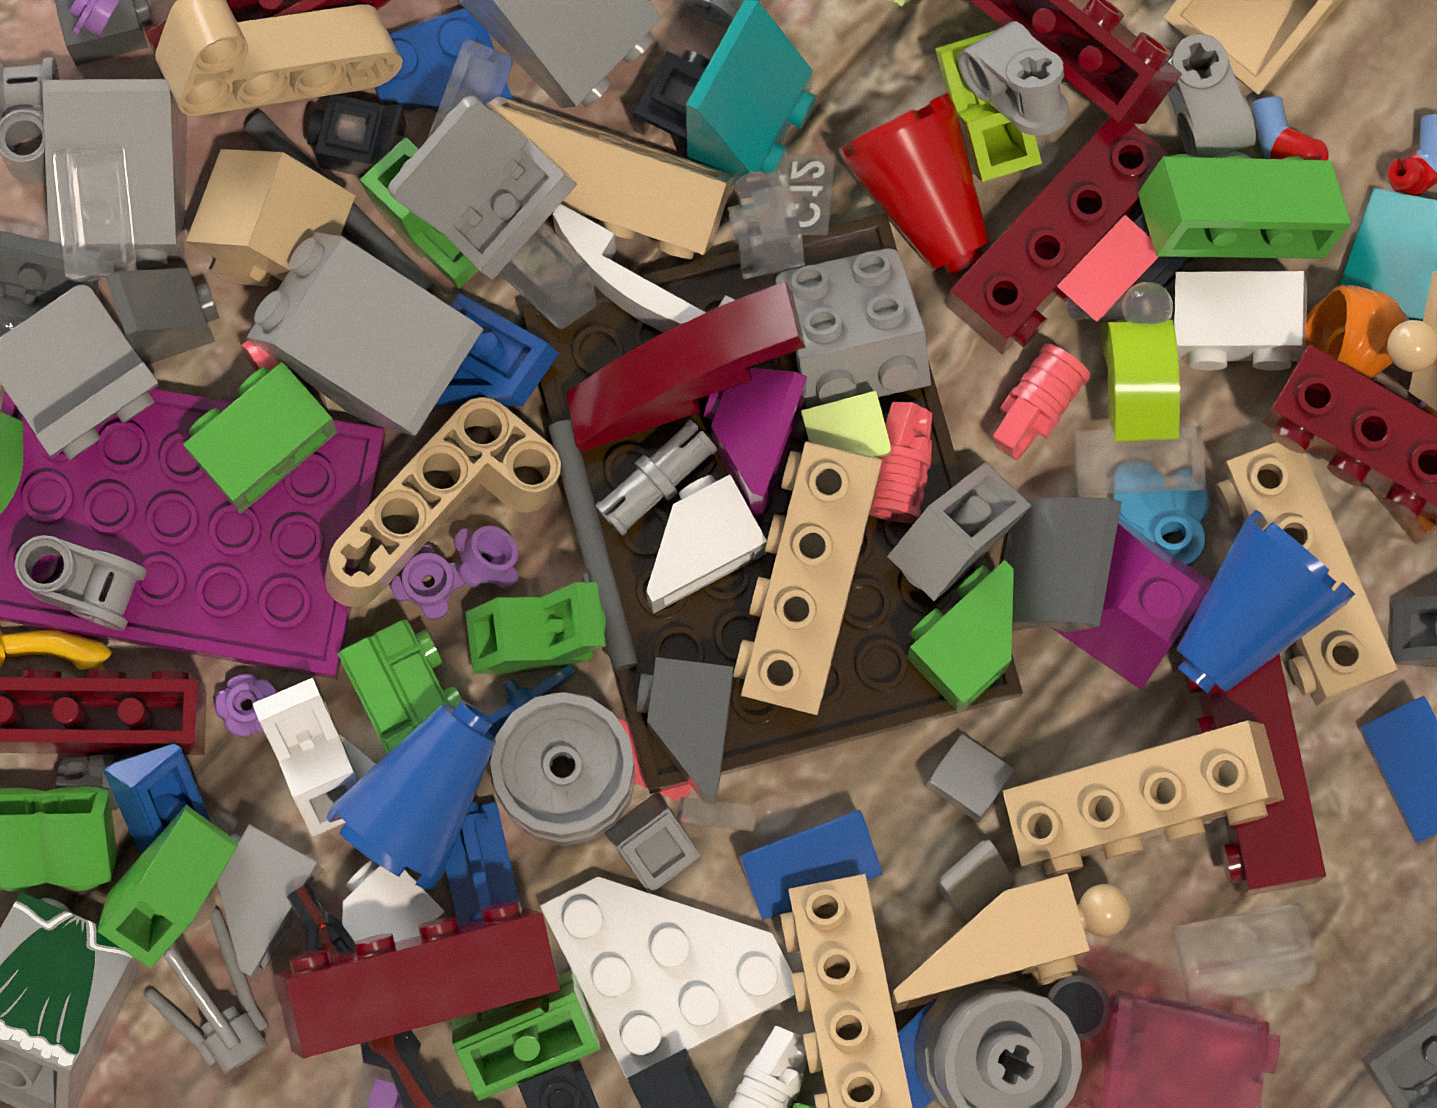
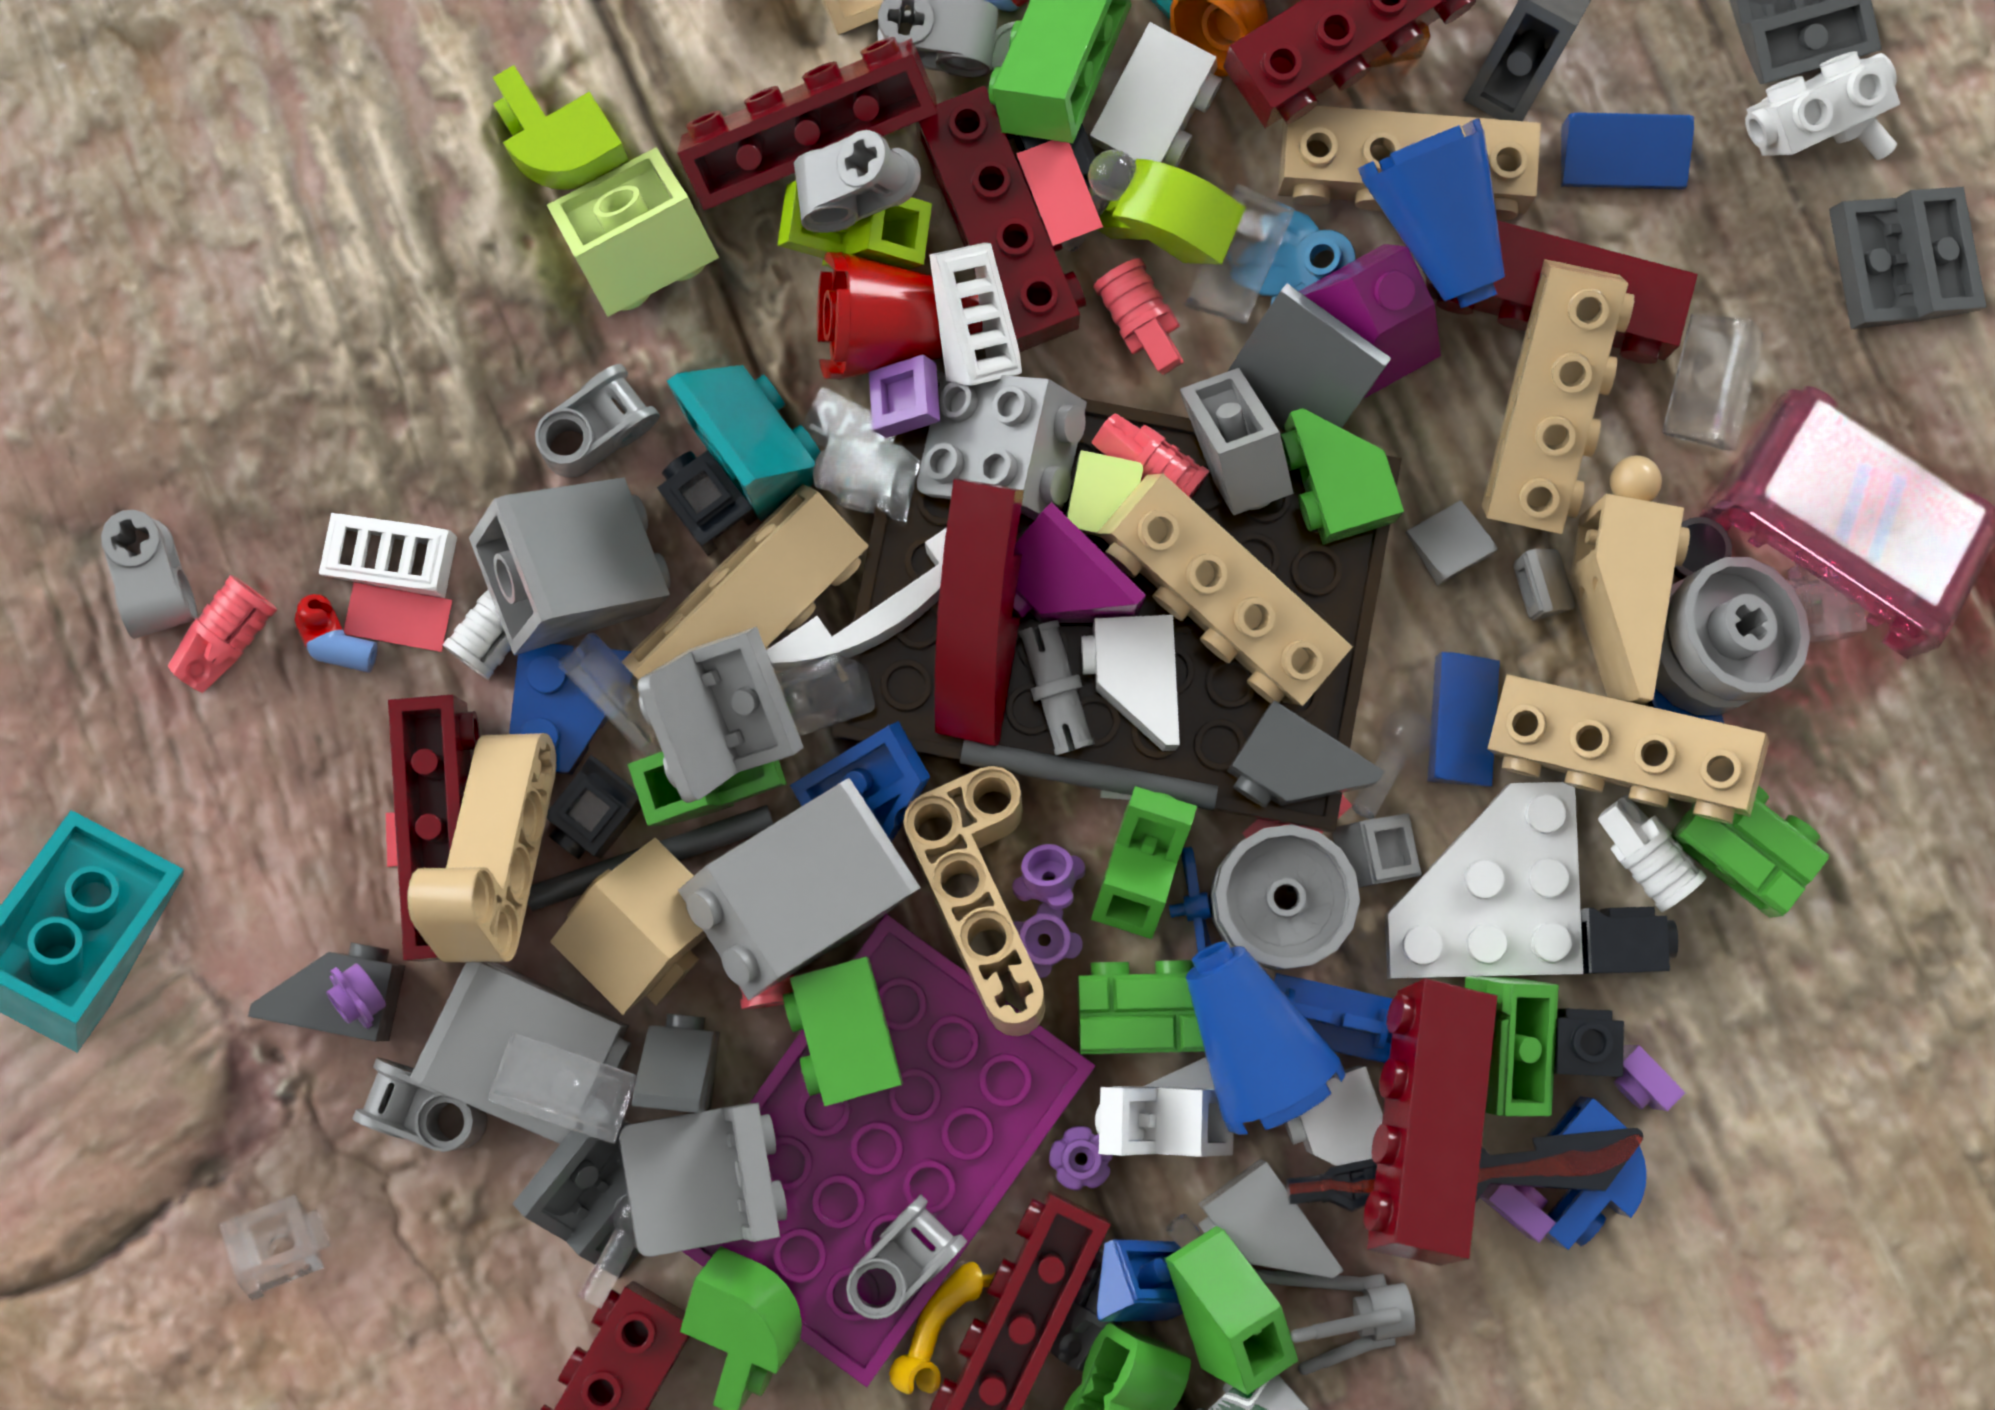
camera: 65 degrees left, 5 degrees up
none -> medium lavender plate [869,355,941,438]
none -> white slope [929,243,1022,385]

